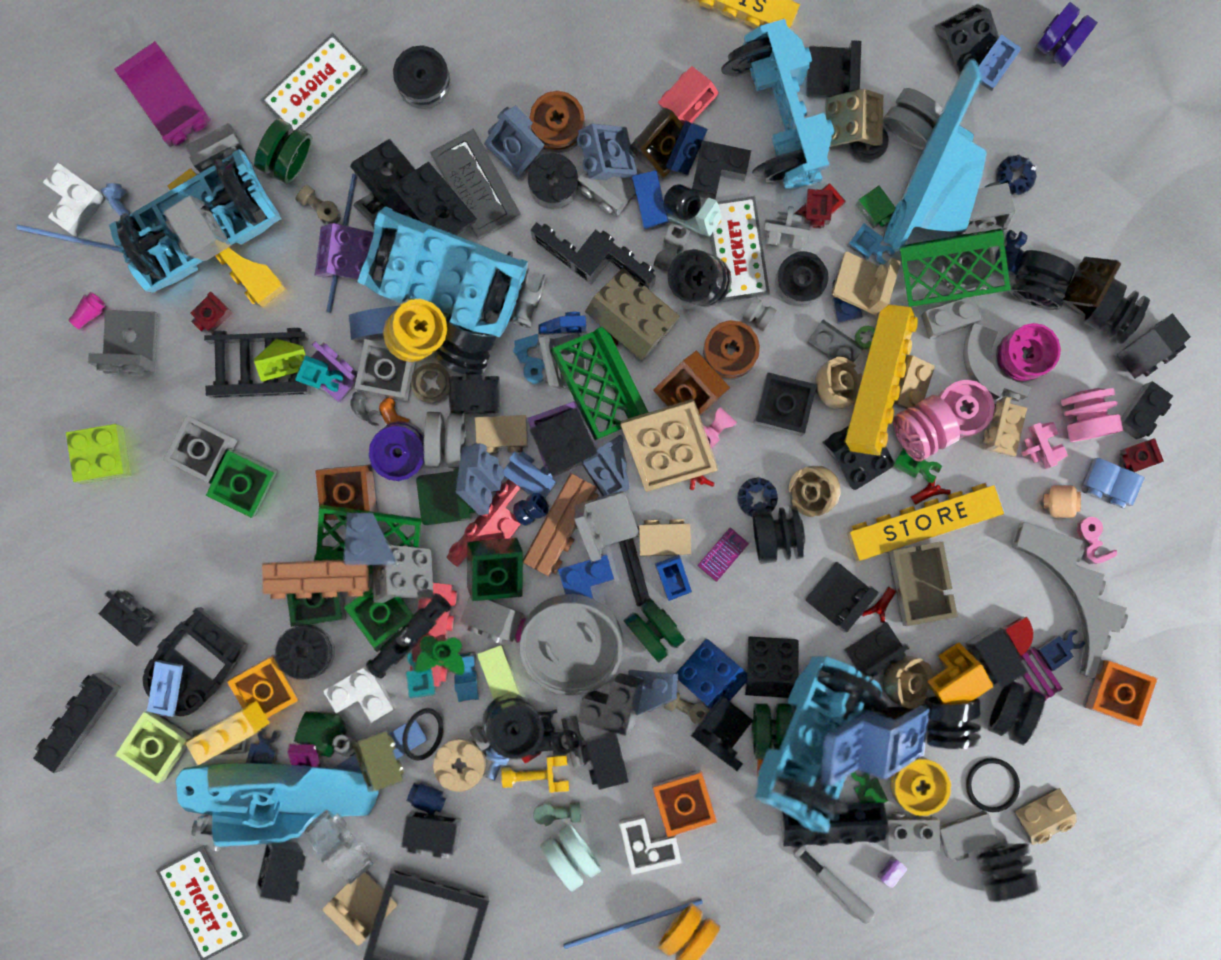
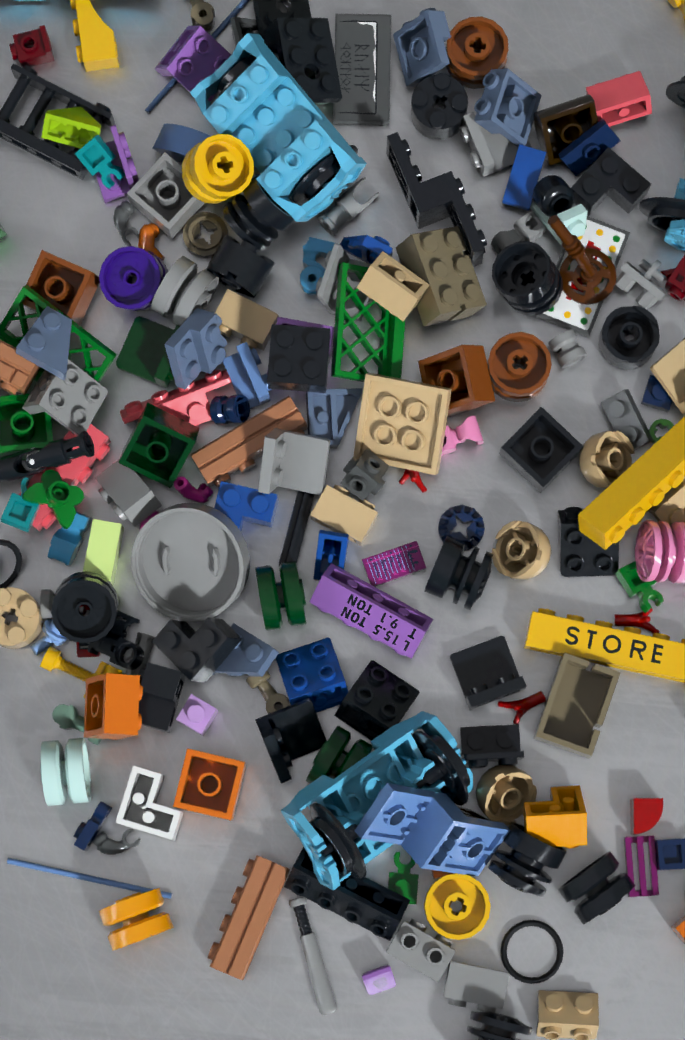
camera: 30 degrees right, 5 degrees down
black brick [965,627,1028,688] -> none
none -> dark blue plate [73,801,112,851]
none -> orange brick [84,673,143,740]
none -> dark grey arm [93,829,141,855]
none -> dark pink arm [174,477,213,504]
none -> lavender brick [176,694,218,736]
none -> nougat brick [207,855,290,981]
none -> medium lavender brick [309,563,433,659]
none -> dark grey brick [341,449,389,501]
none -> tan brick [357,251,429,322]
none -> reddish brown dish [548,215,616,305]

